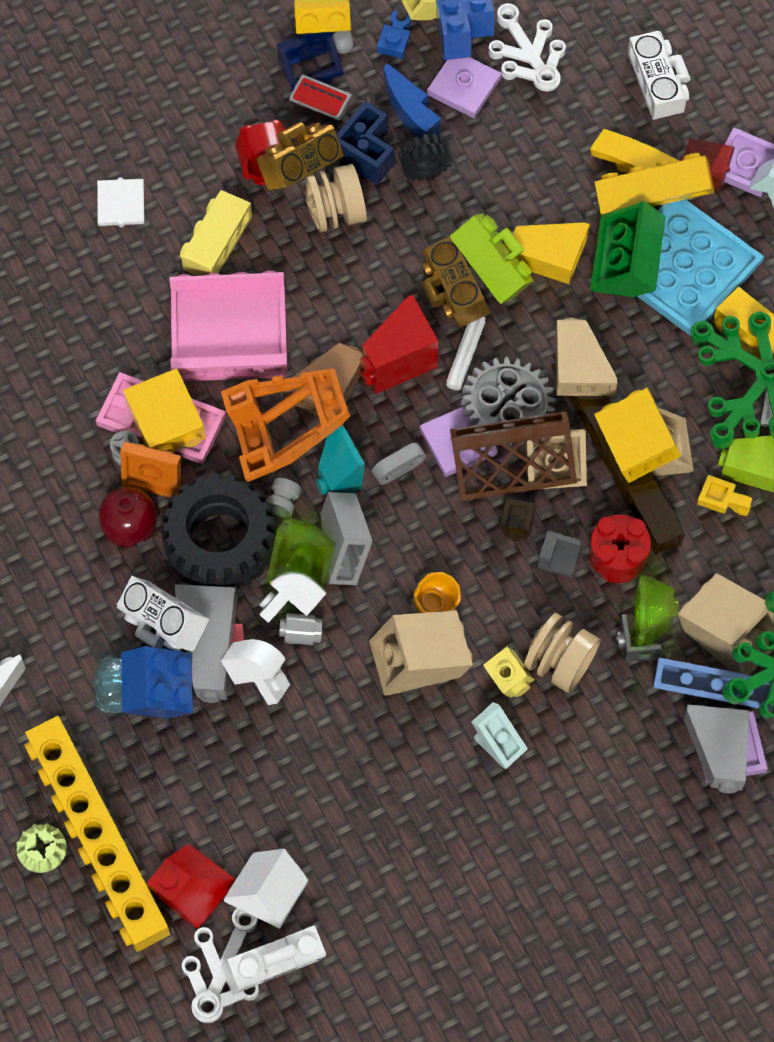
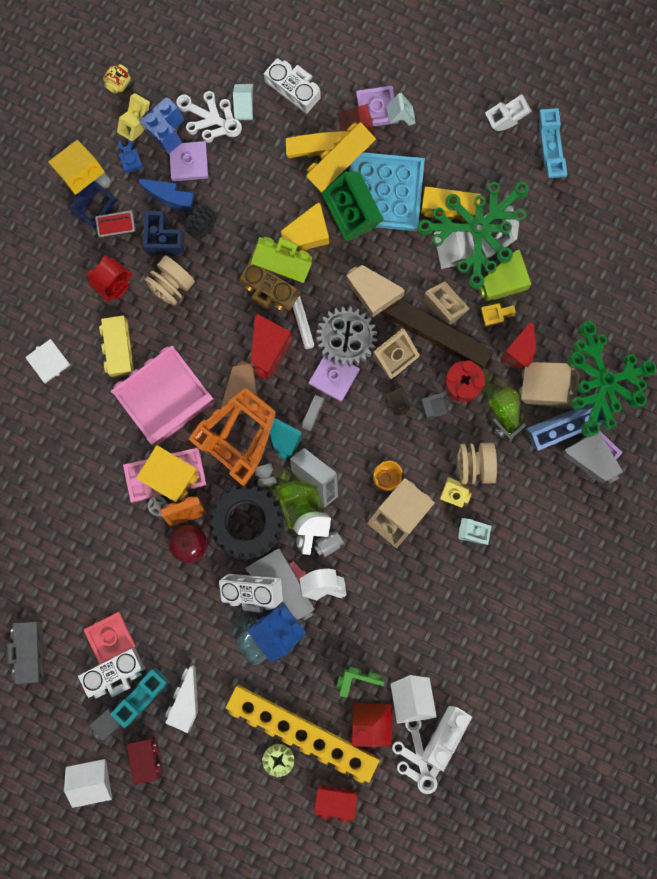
camera: 30 degrees left, 15 degrees up
pearl gold piece [256,122,344,190] -> none
reddish brown fence [450,411,577,501] -> none
yellow brick [594,388,681,483] -> none
none -> light aqua slope [233,84,253,120]
none -> red brick [314,786,358,822]
none -> bright green bracket [336,667,385,698]
none -> white slope [434,223,474,269]
none -> red slope [500,322,536,370]

